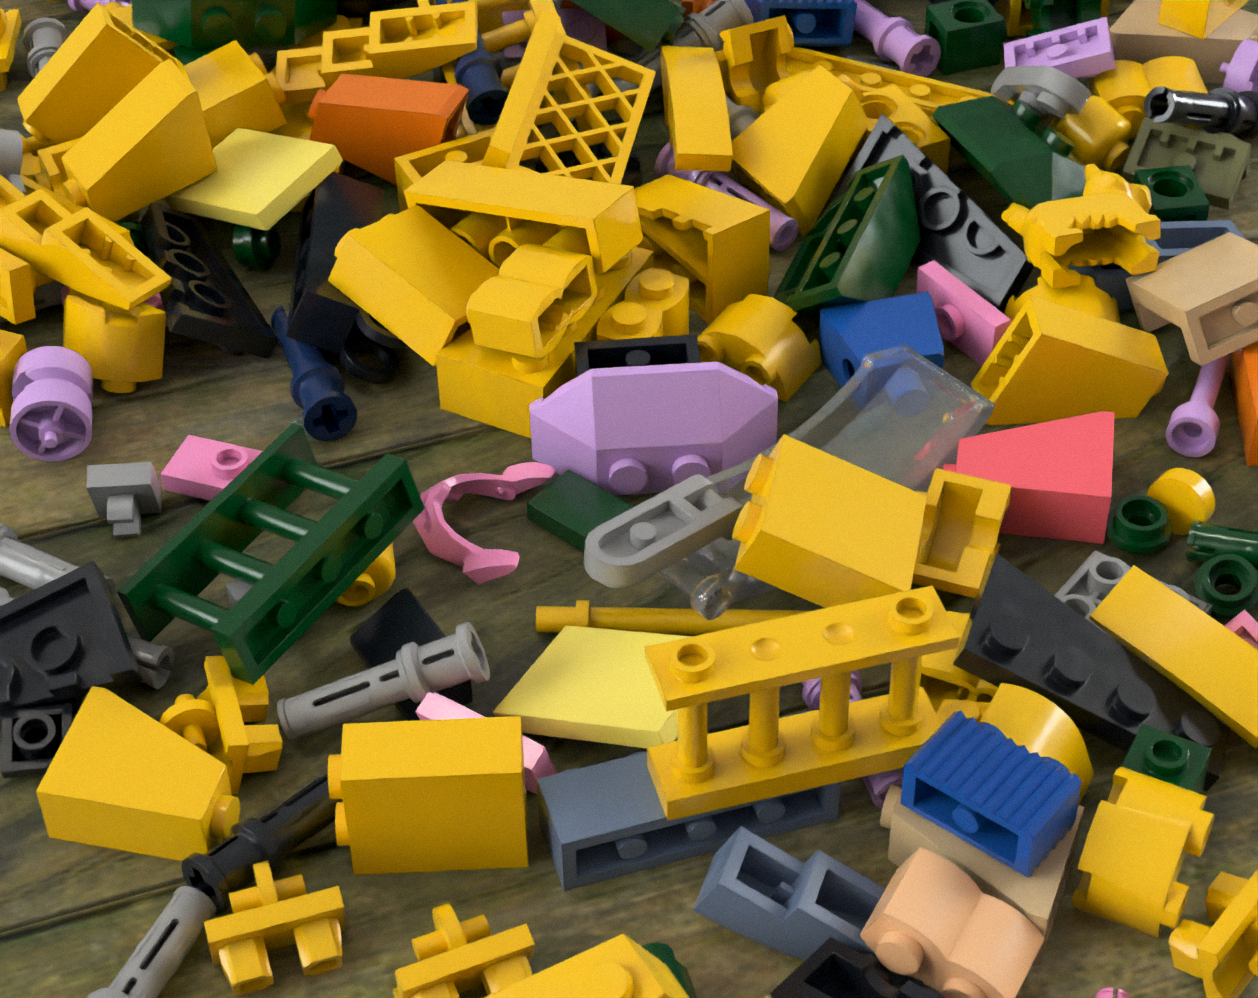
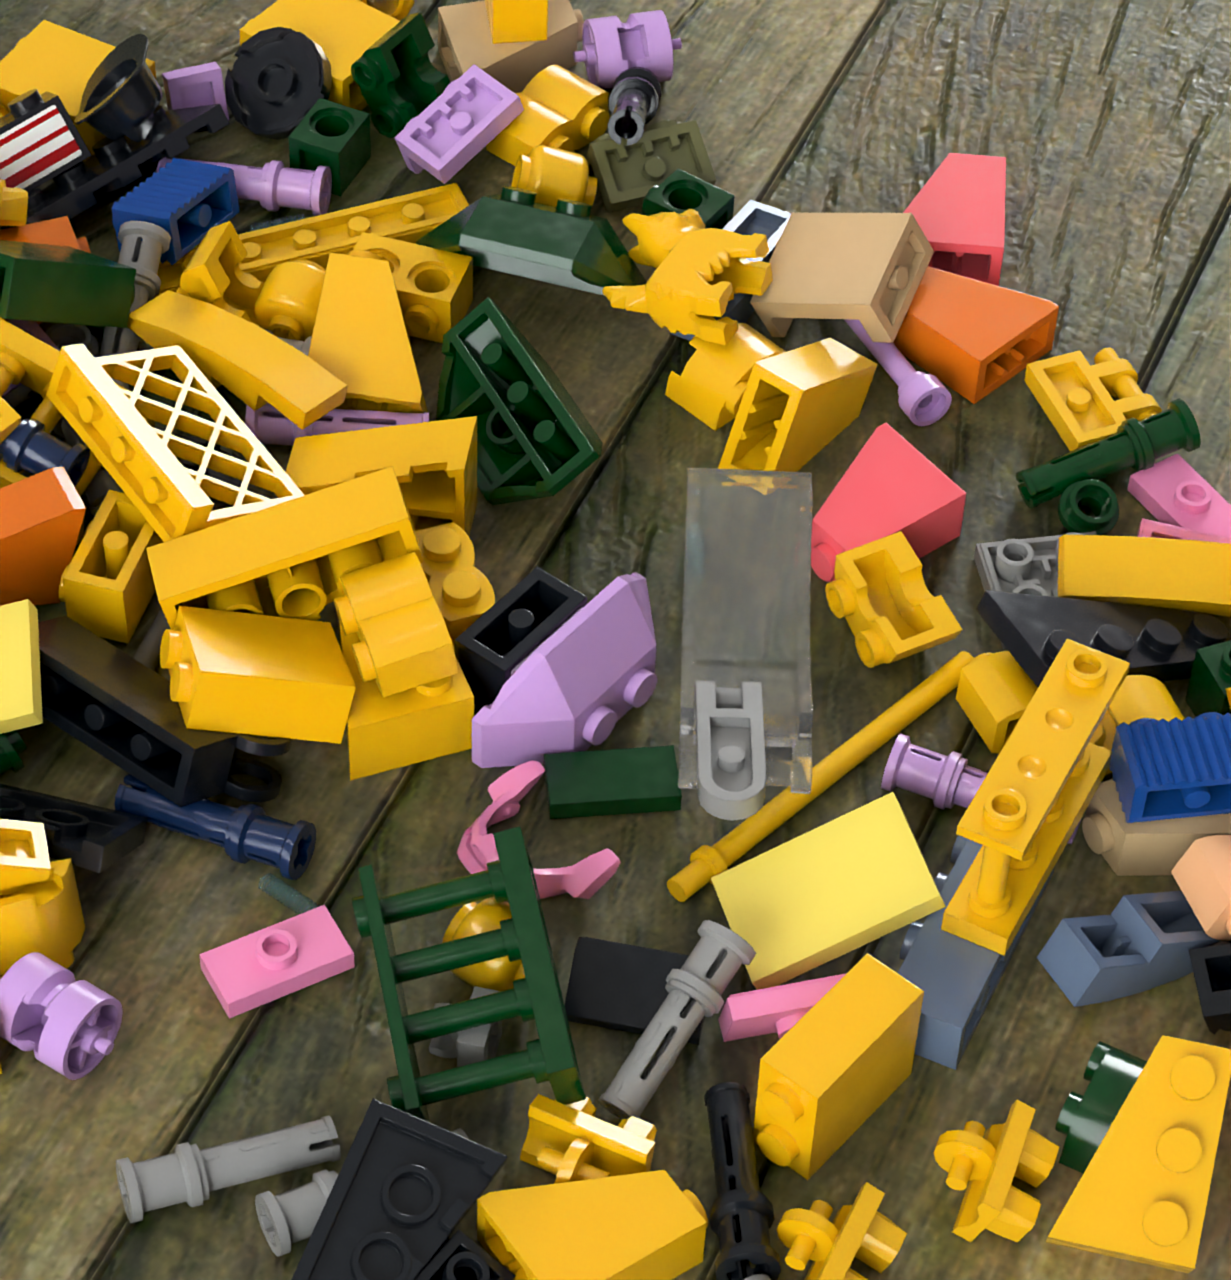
camera: 50 degrees left, 5 degrees up
light grey tile [87,462,162,538] -> none
yellow cylinder [697,294,822,402] -> none
yellow brick [732,434,927,608] -> none
blue torso [819,292,944,420] -> none
wing [828,114,1034,311] -> none
bright pink plate [916,260,1011,367] -> none
light grey plate [991,66,1091,118] -> none
dark green plate [1106,495,1172,554] -> none
yellow tile [1147,468,1215,535] -> none

